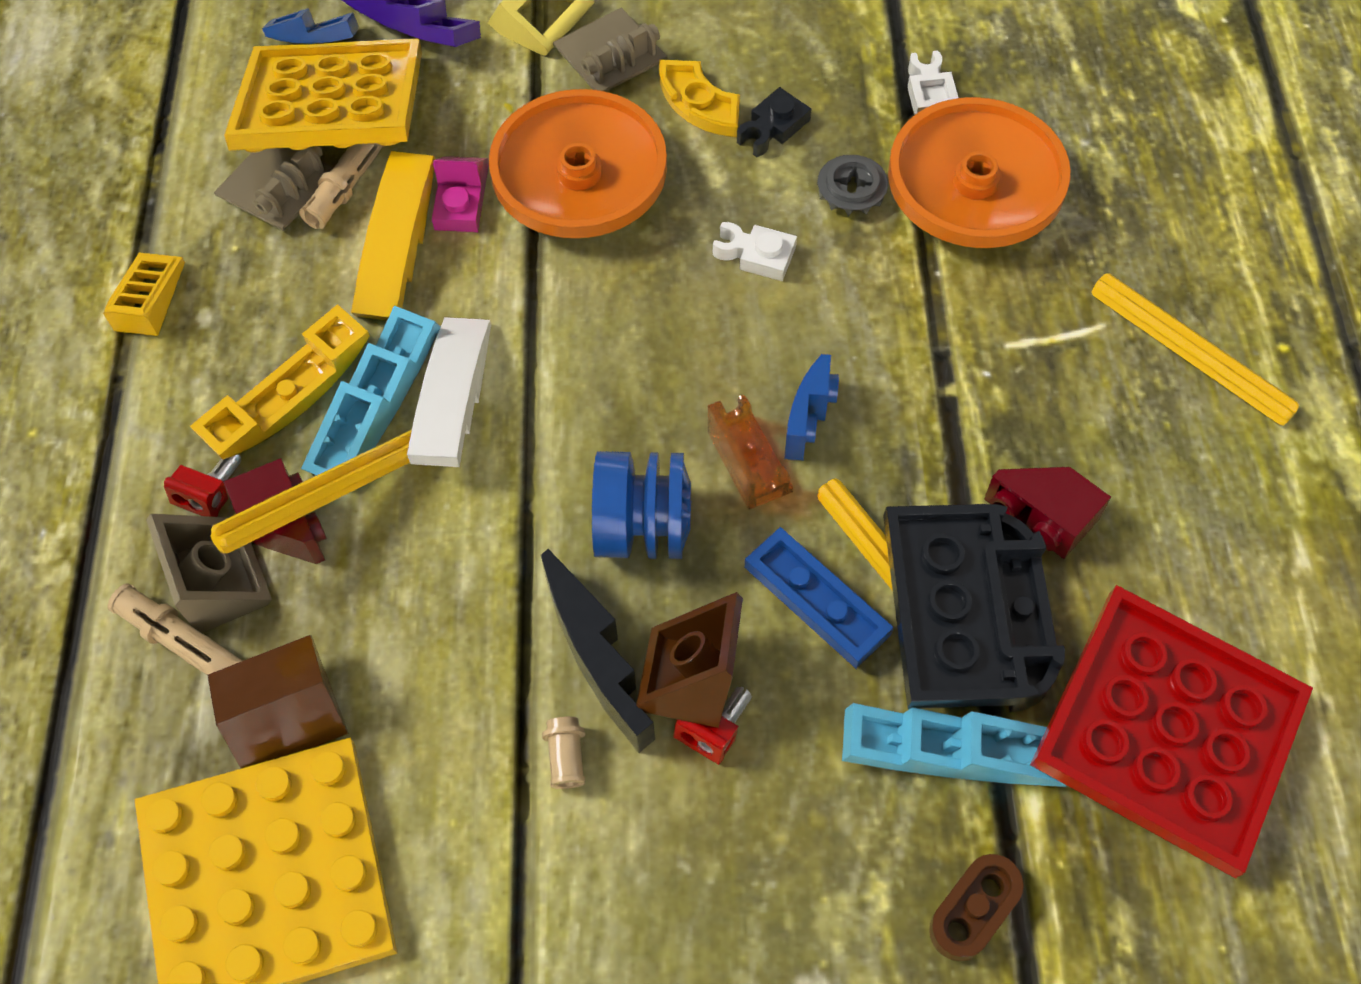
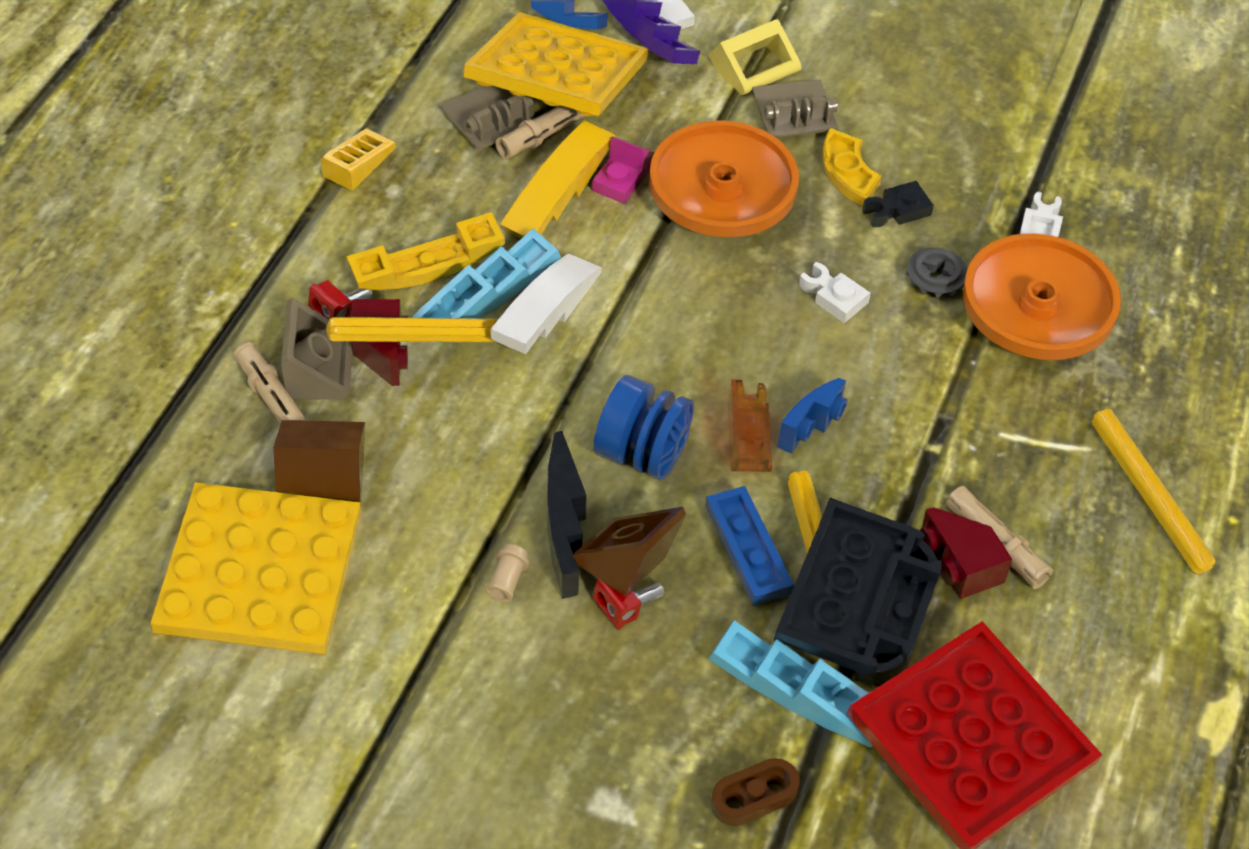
camera: 20 degrees right, 10 degrees down
none -> tan pin [946,486,1053,589]

